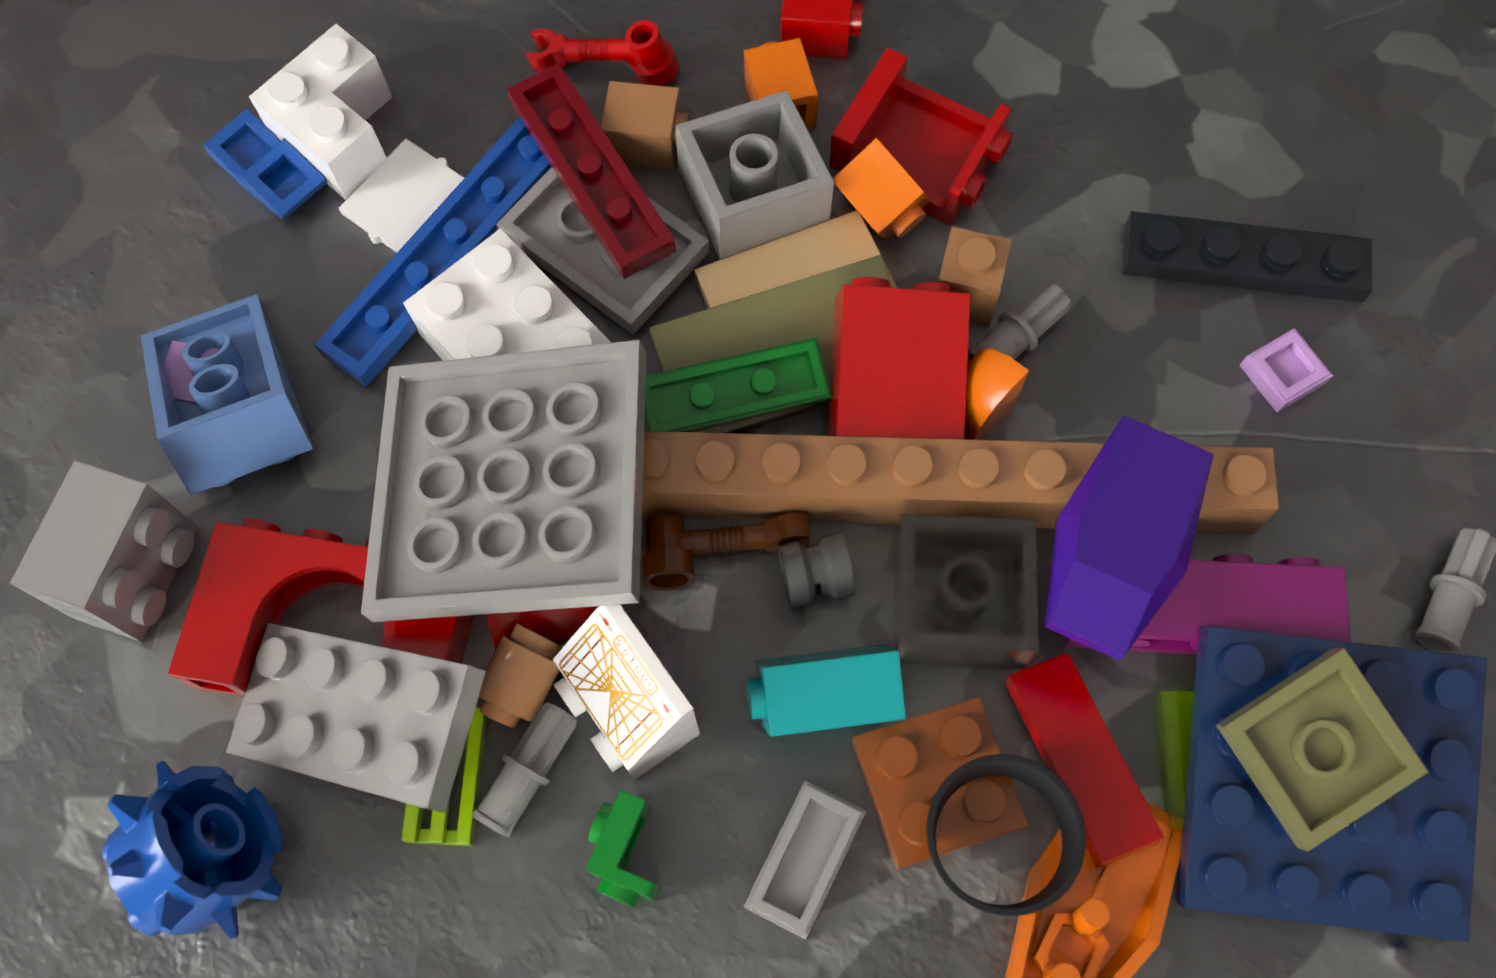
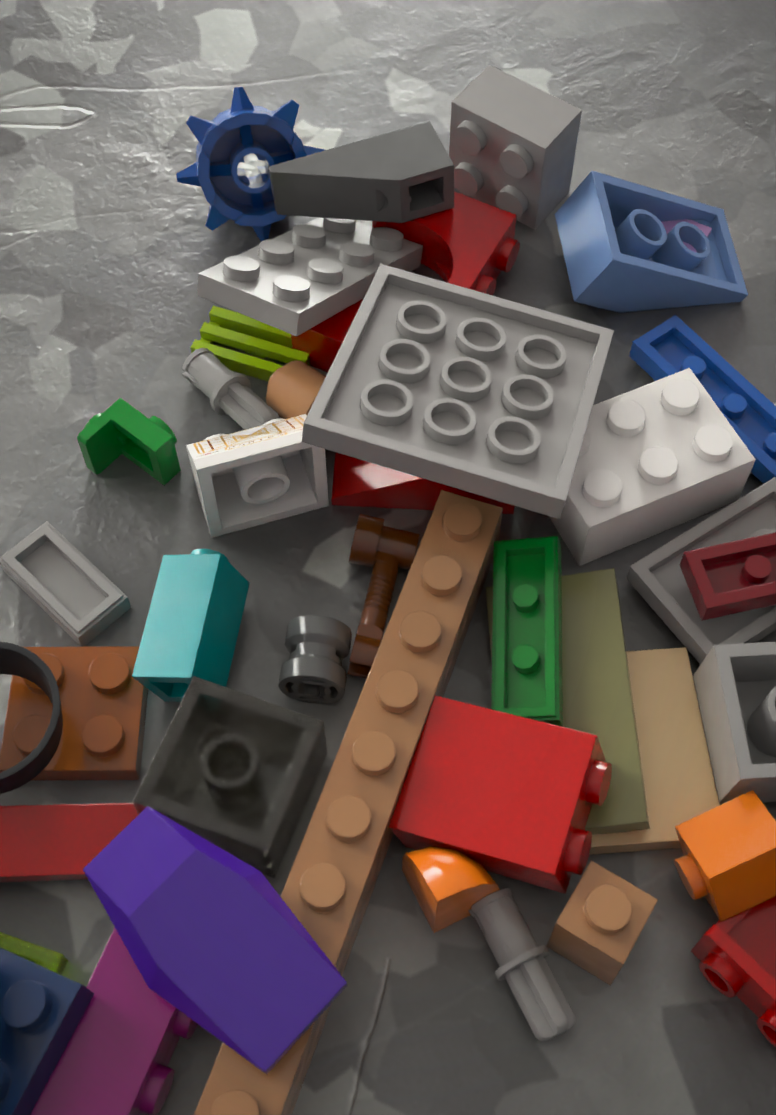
camera: 105 degrees right, 10 degrees down
none -> dark grey slope [268,121,454,223]

